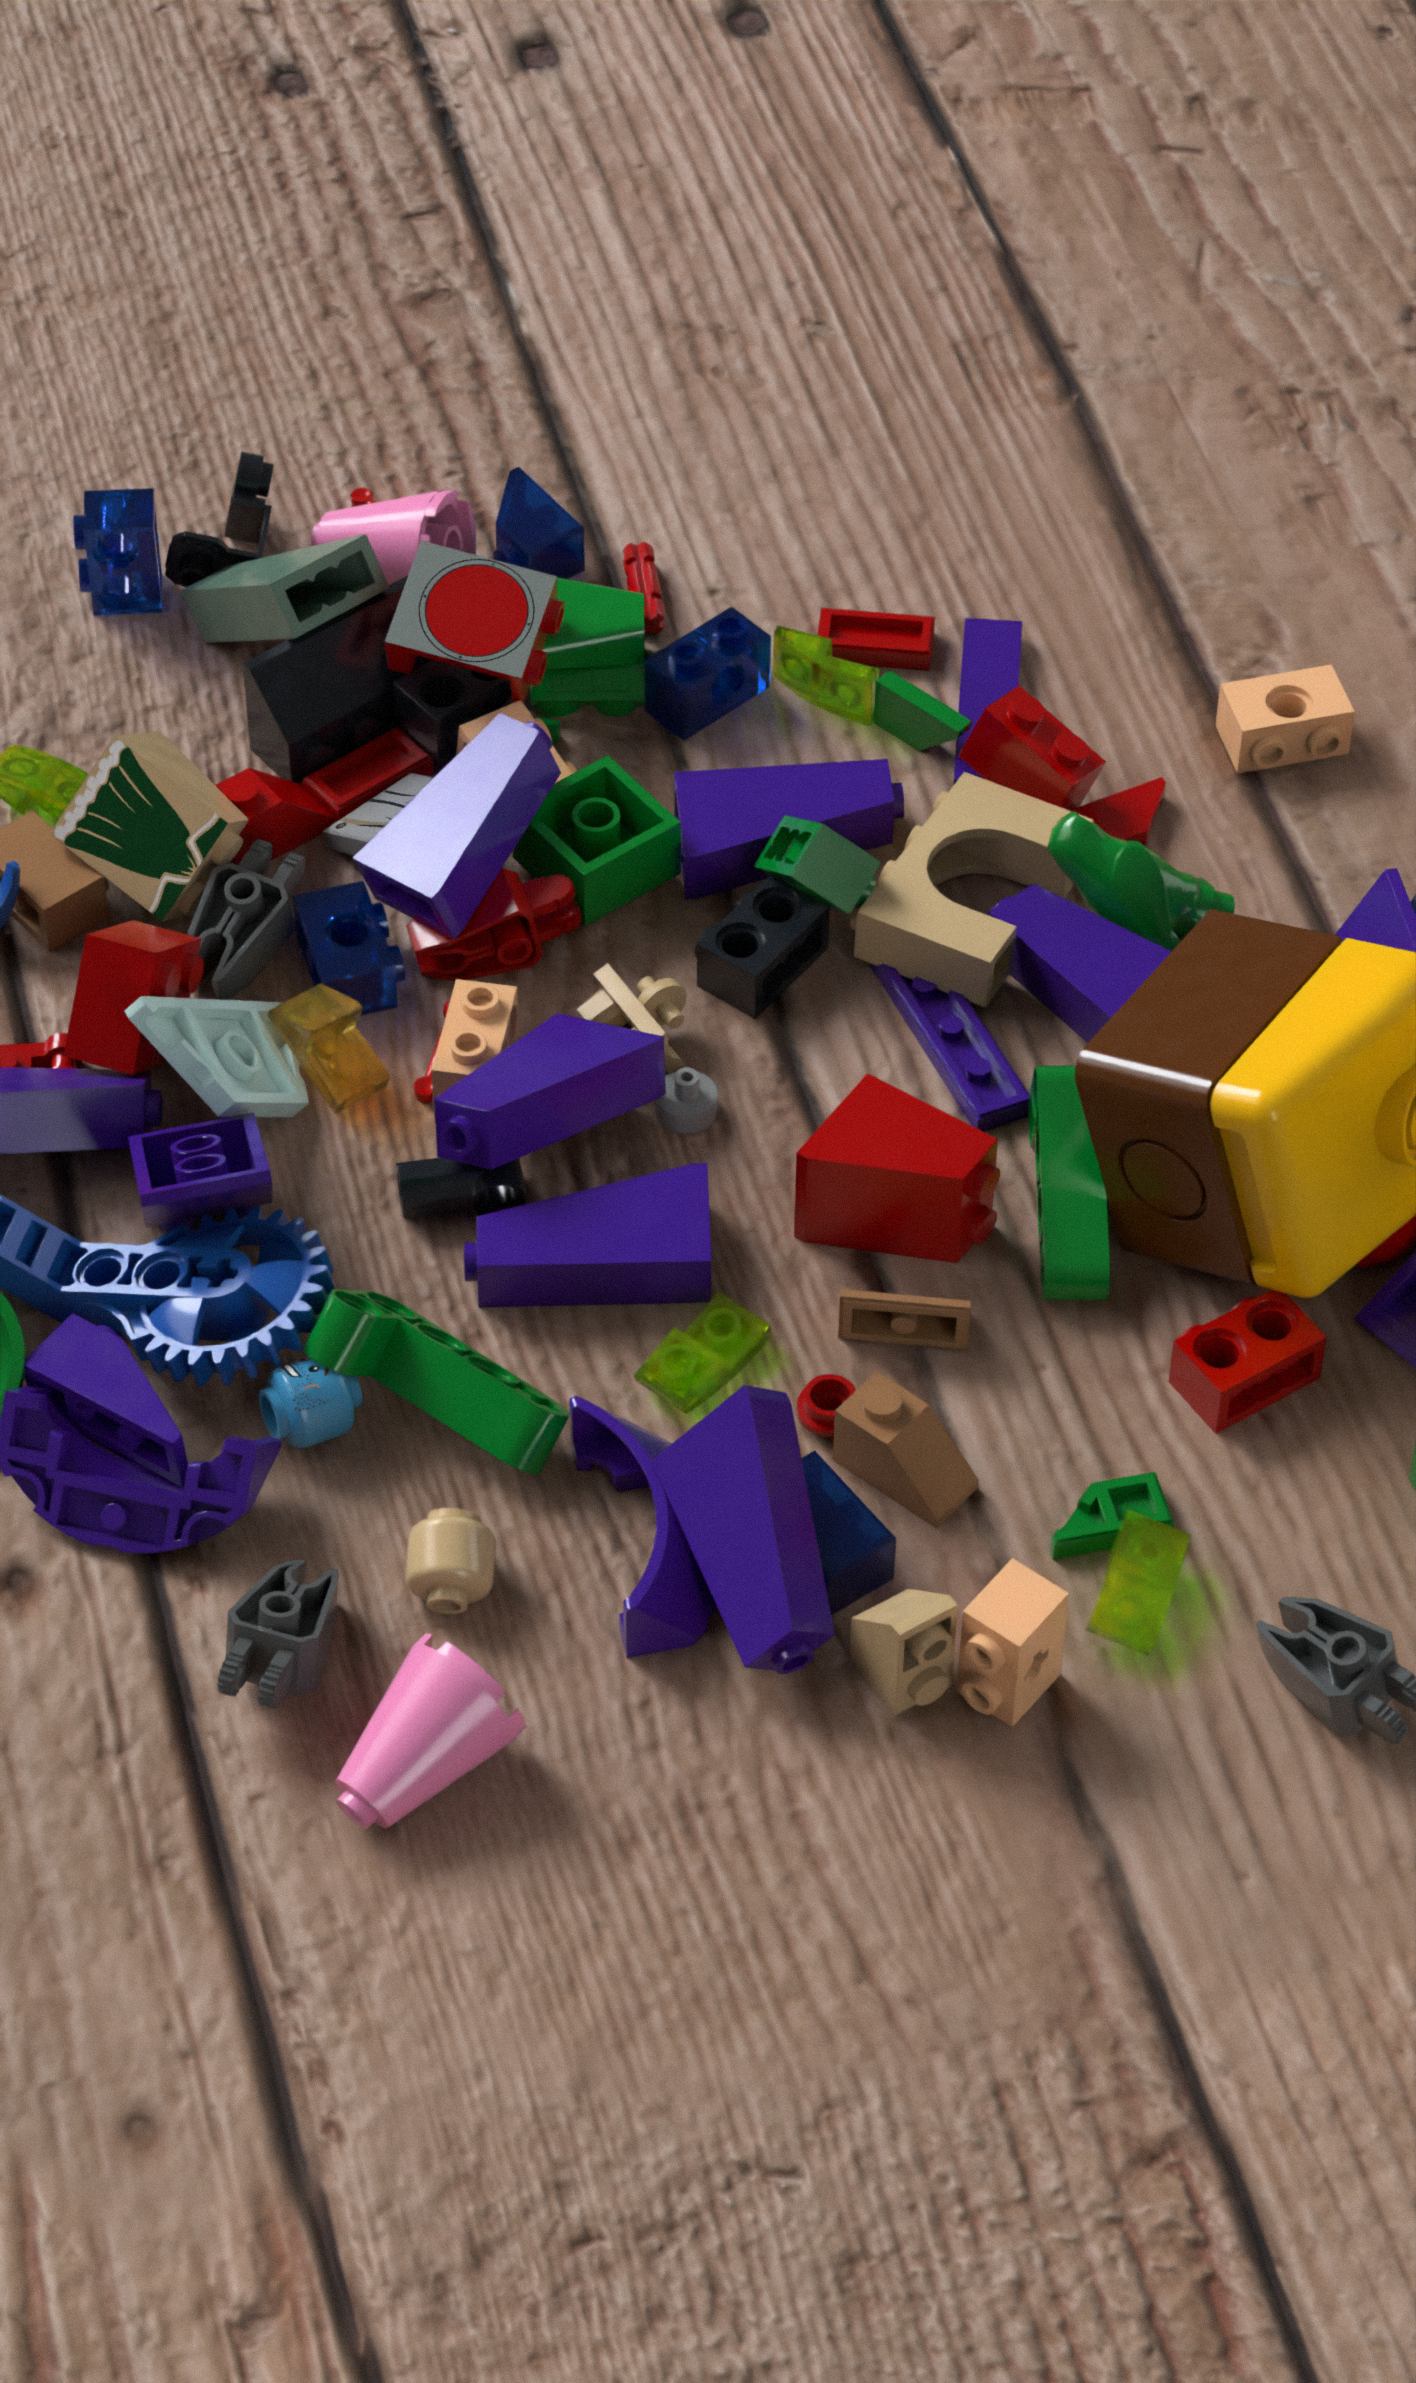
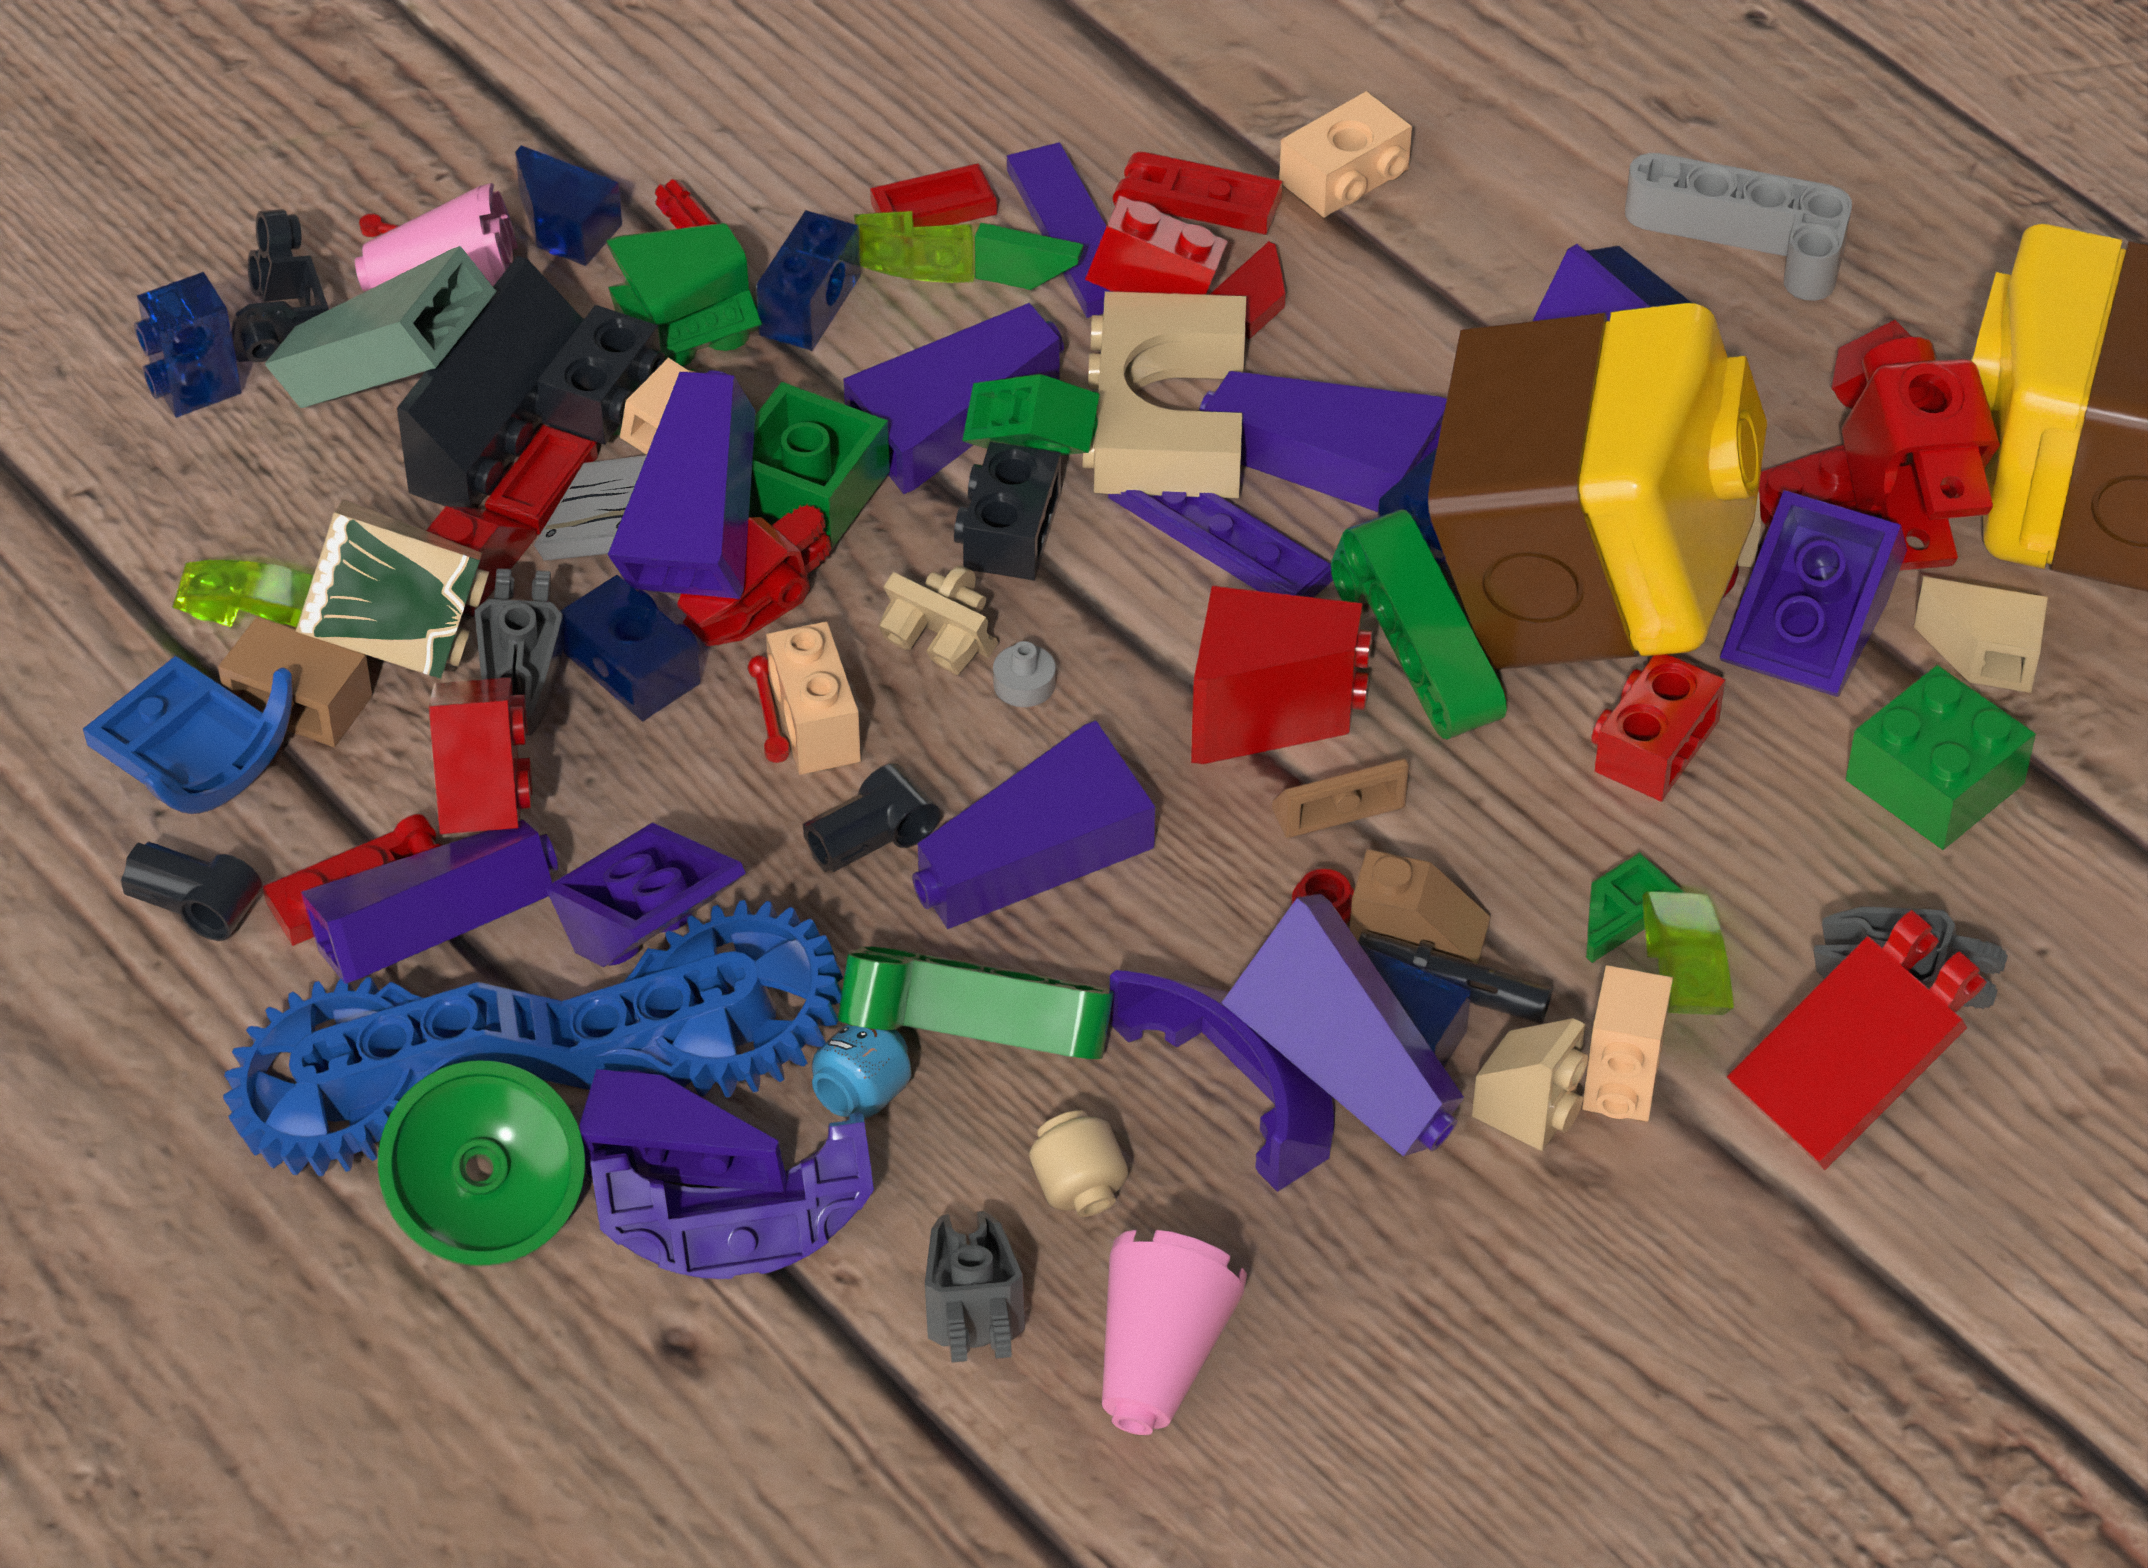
camera: 25 degrees left, 0 degrees up
light aqua wing [125,996,309,1118] -> none
clear yellow slope [267,983,390,1114] -> none
panel [385,540,565,703] -> none
dark purple slope [434,1013,666,1170] -> none
clear neon green slope [634,1292,773,1414] -> none
green animal [1047,811,1235,951] -> none
none -> red plate [1112,152,1282,235]
none -> black pin [1358,930,1553,1024]
none -> red tile [1727,910,1987,1171]

